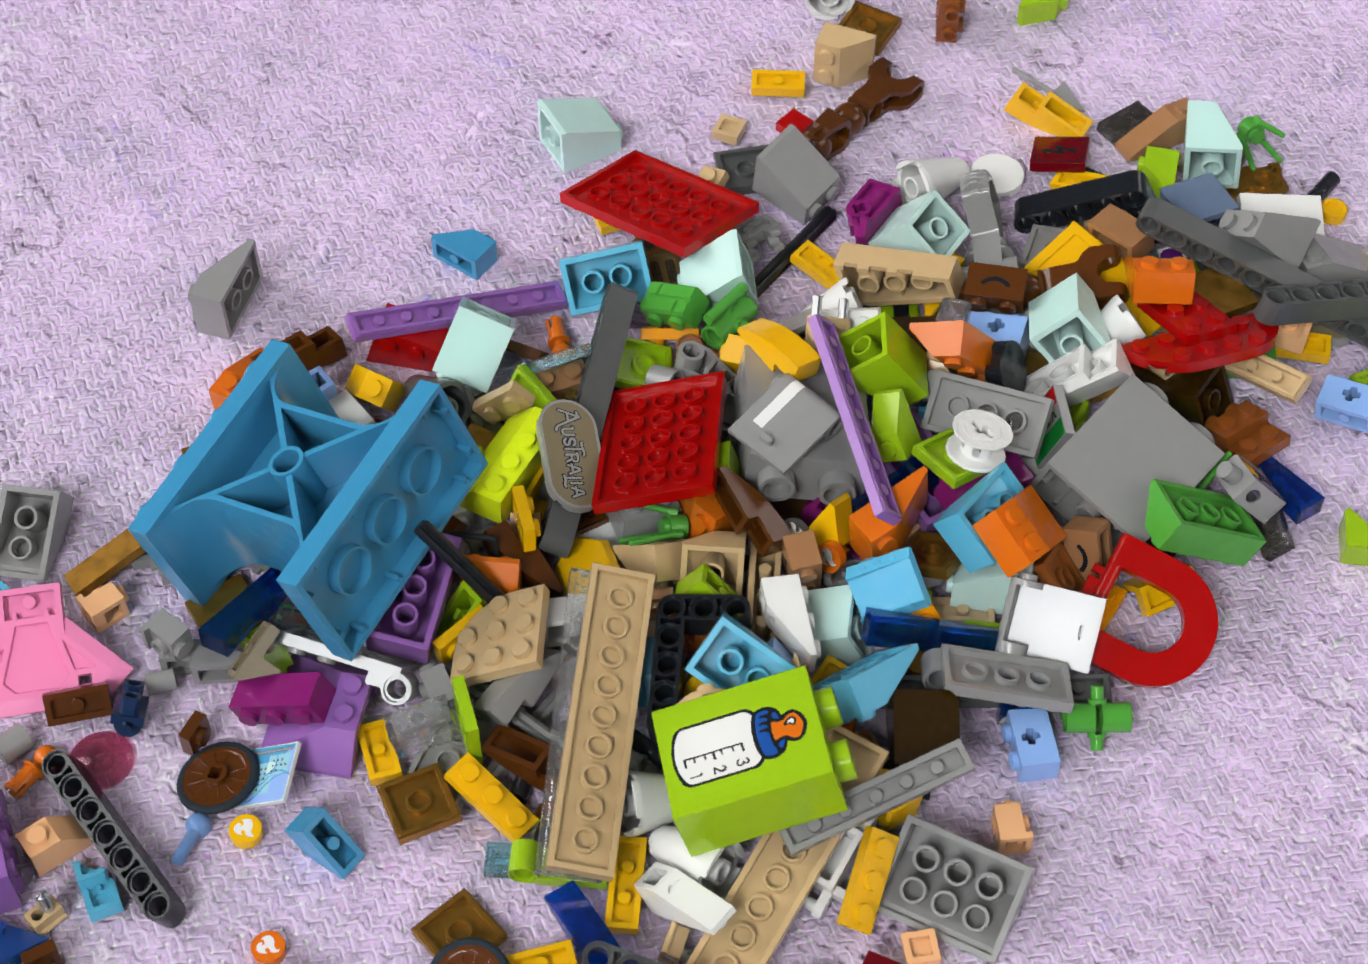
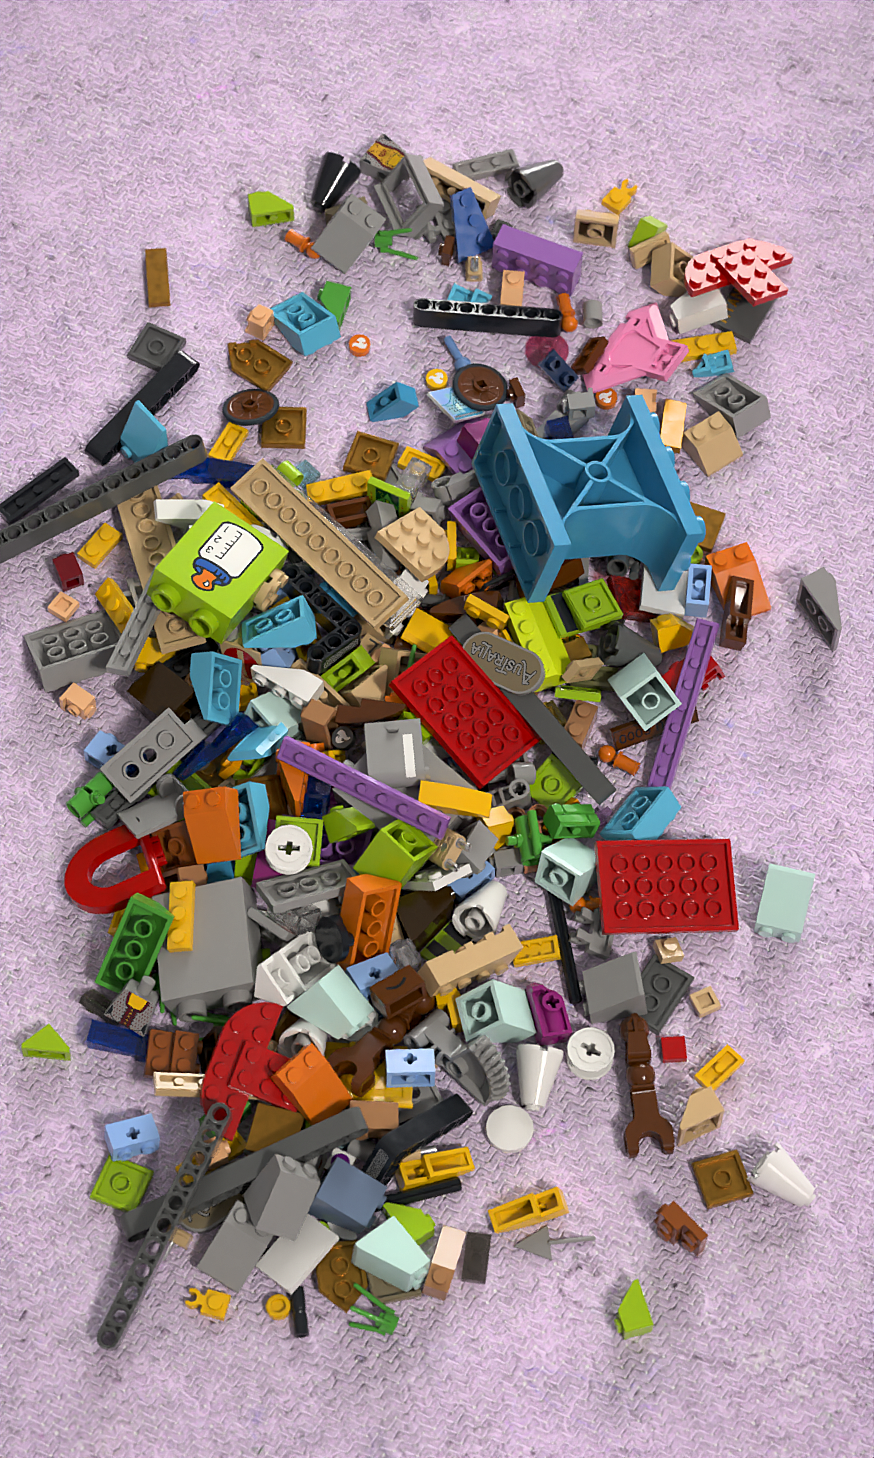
camera: 130 degrees right, 10 degrees up
black axle [414,520,505,603] -> none
dark azure slope [431,229,498,280] -> none
clear light blue tile [522,343,592,373] -> none
dark red tile [1030,136,1090,172] -> none
none -> yellow plate [167,881,196,952]
none -> light blue brick [385,1048,435,1088]
none -> white piece [566,1027,615,1080]
none -> orange tile [595,388,617,410]
none -> tan slope [681,411,743,477]

